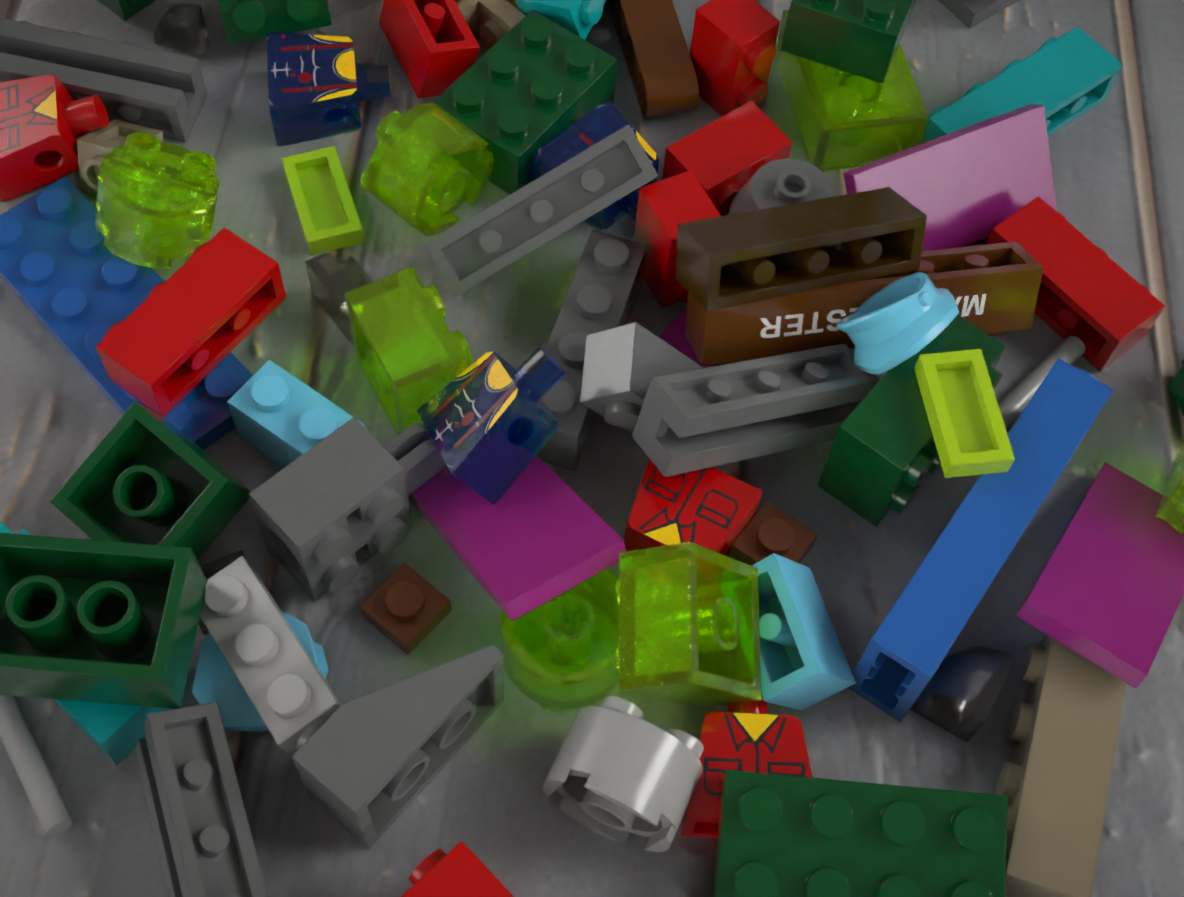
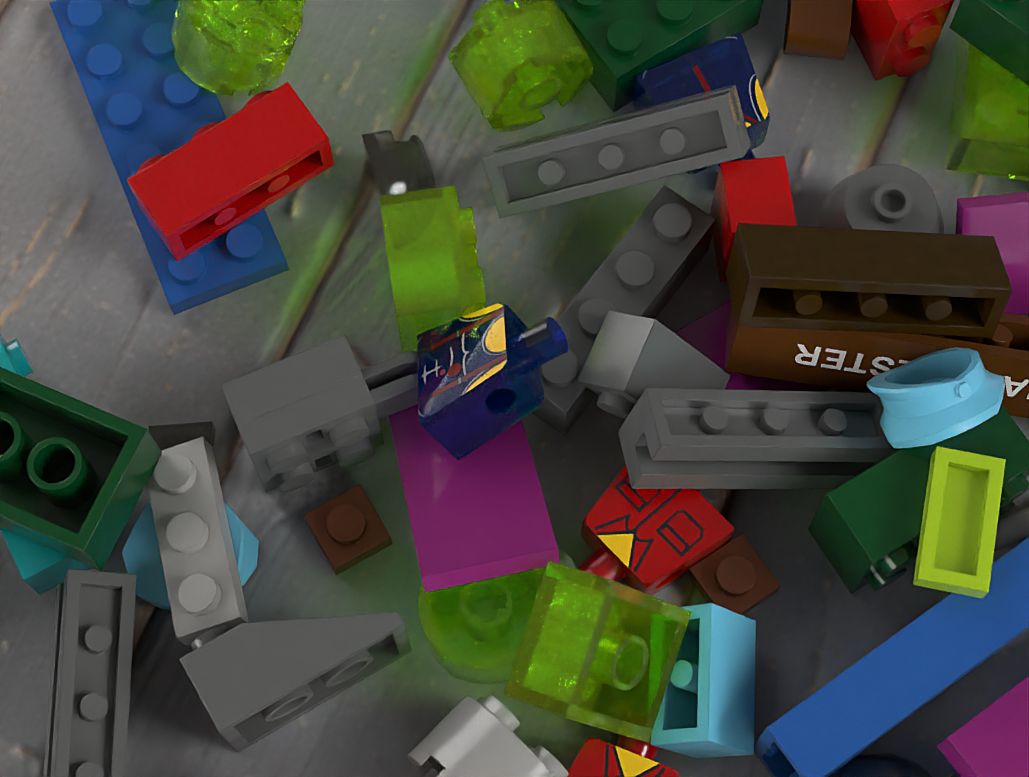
camera: 25 degrees right, 10 degrees up
dark green brick [49,401,252,561] -> none
medium azure brick [227,360,365,468] -> none
lime tile [281,146,364,256] -> none
red brick [662,101,793,216] -> none

